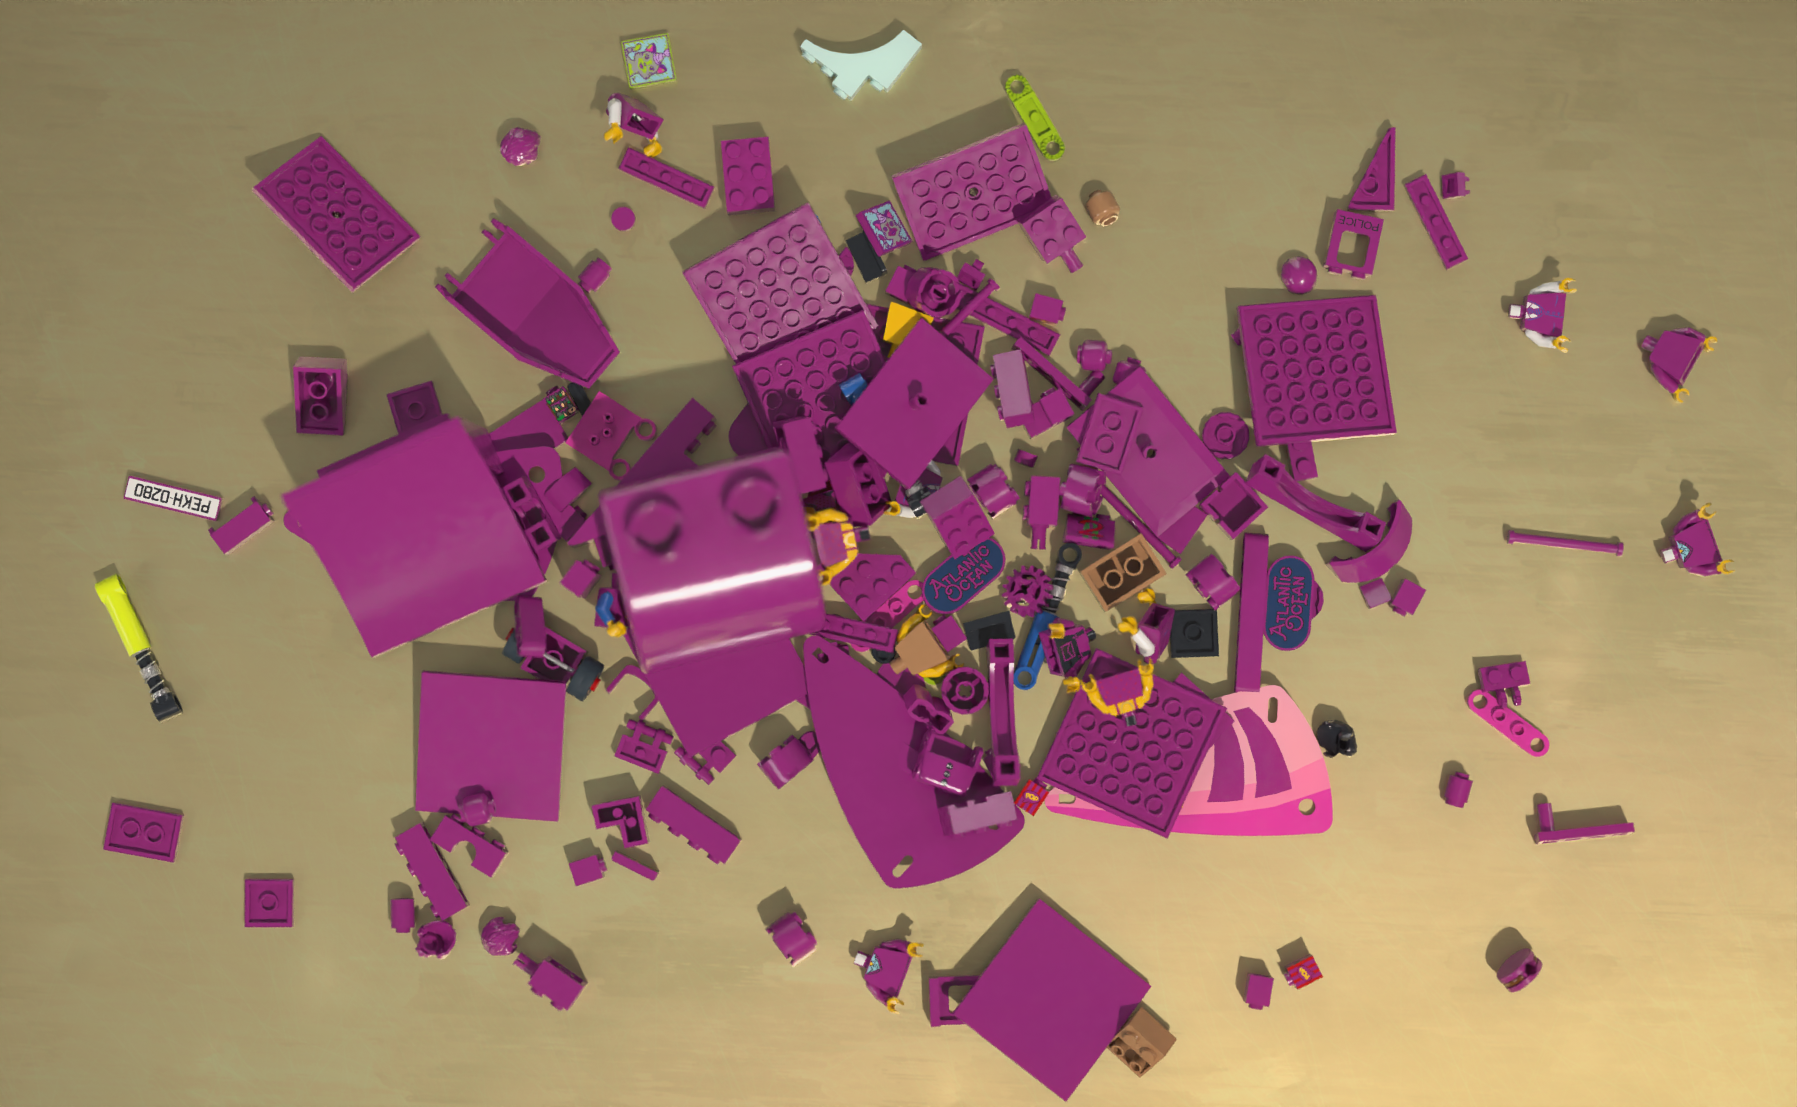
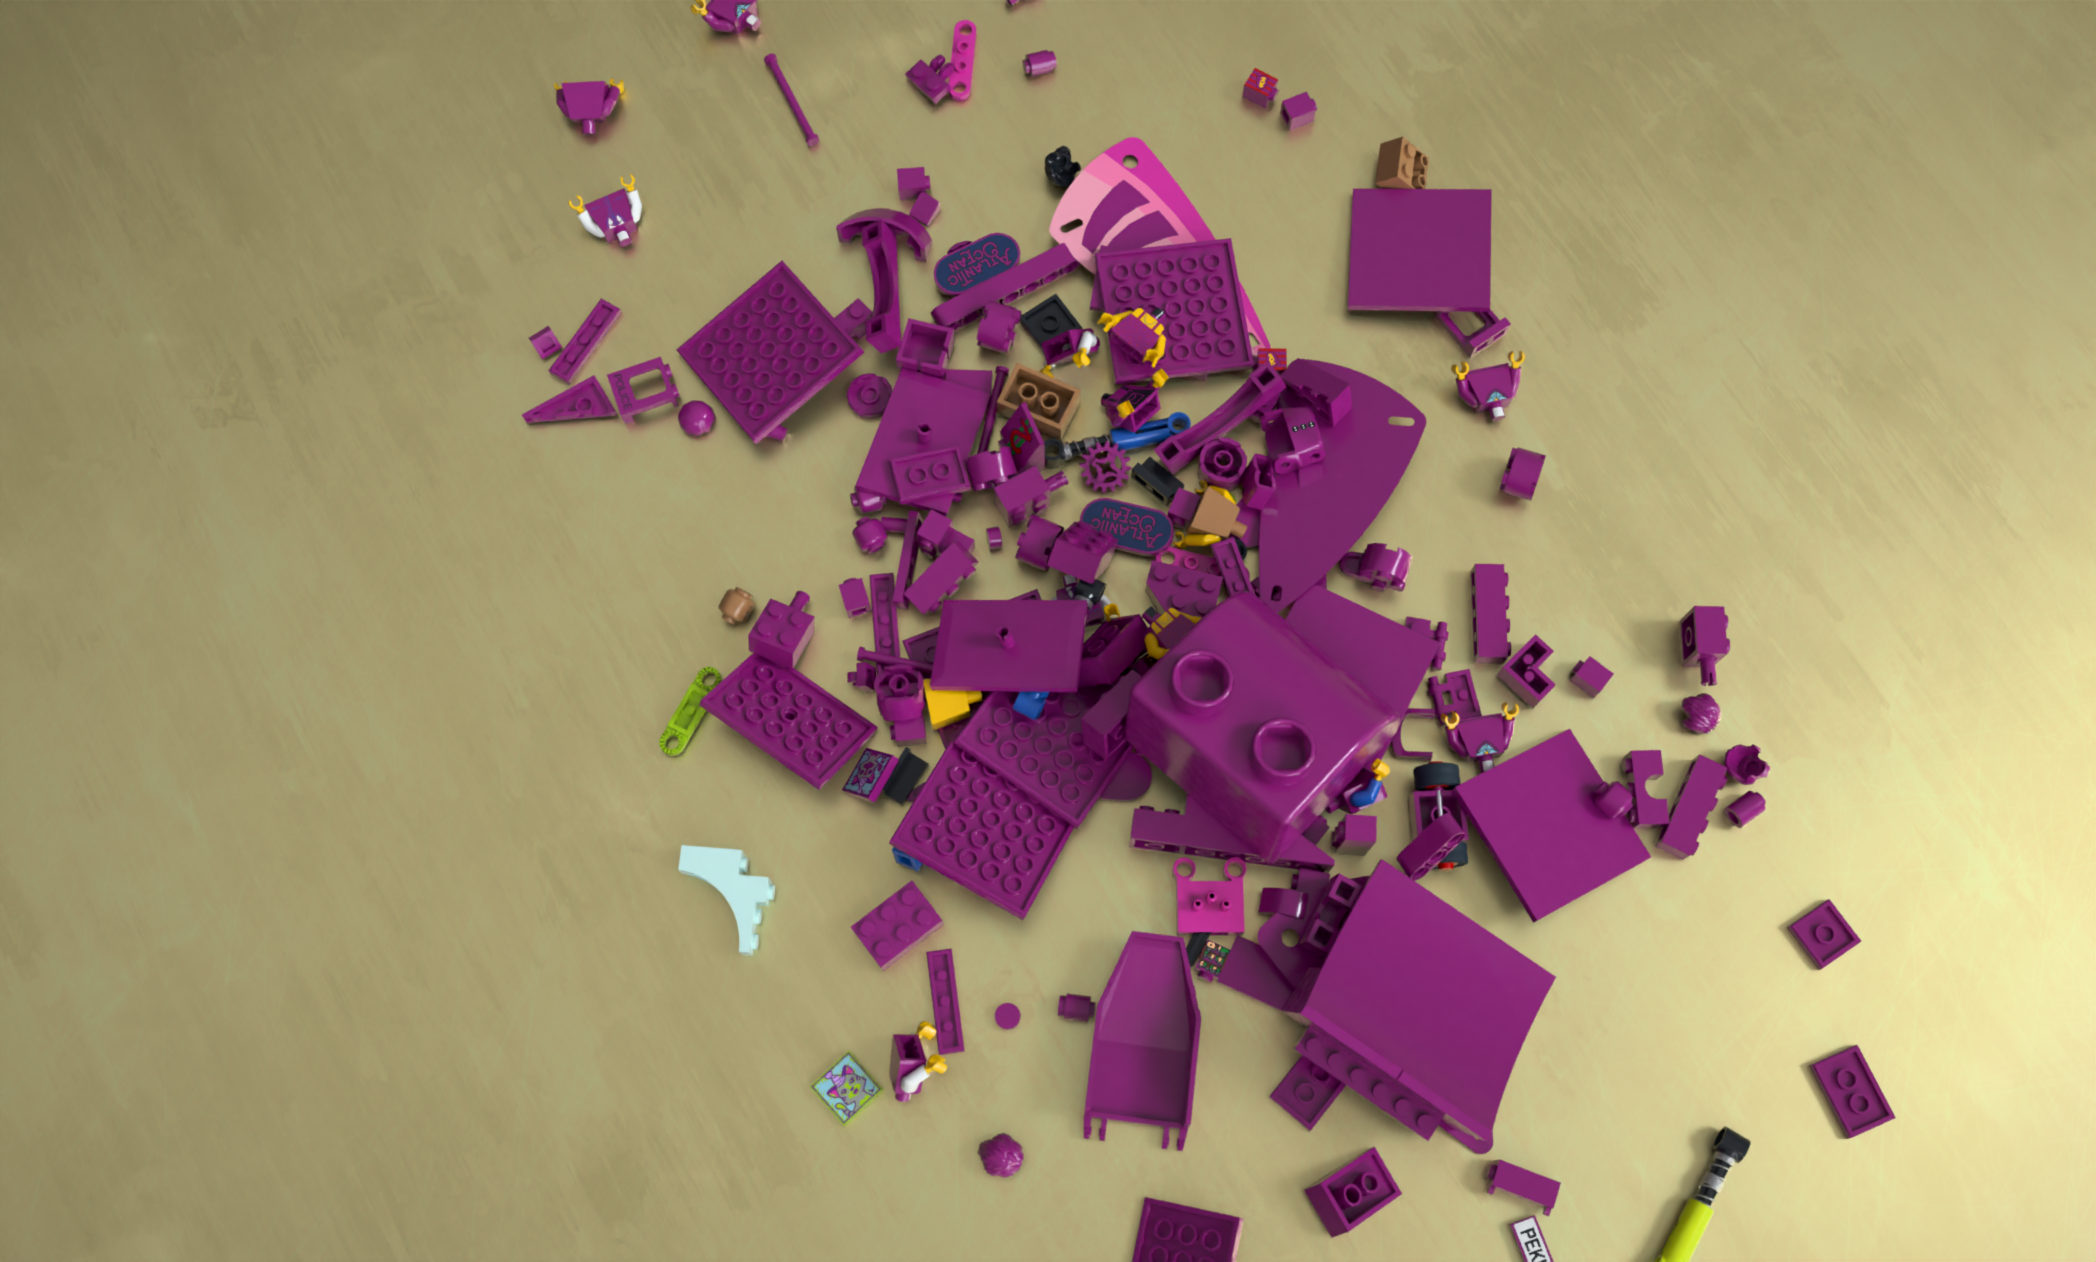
camera: 120 degrees left, 15 degrees down
magenta tile [612,851,659,881] -> none
none -> magenta torso [1441,702,1519,774]

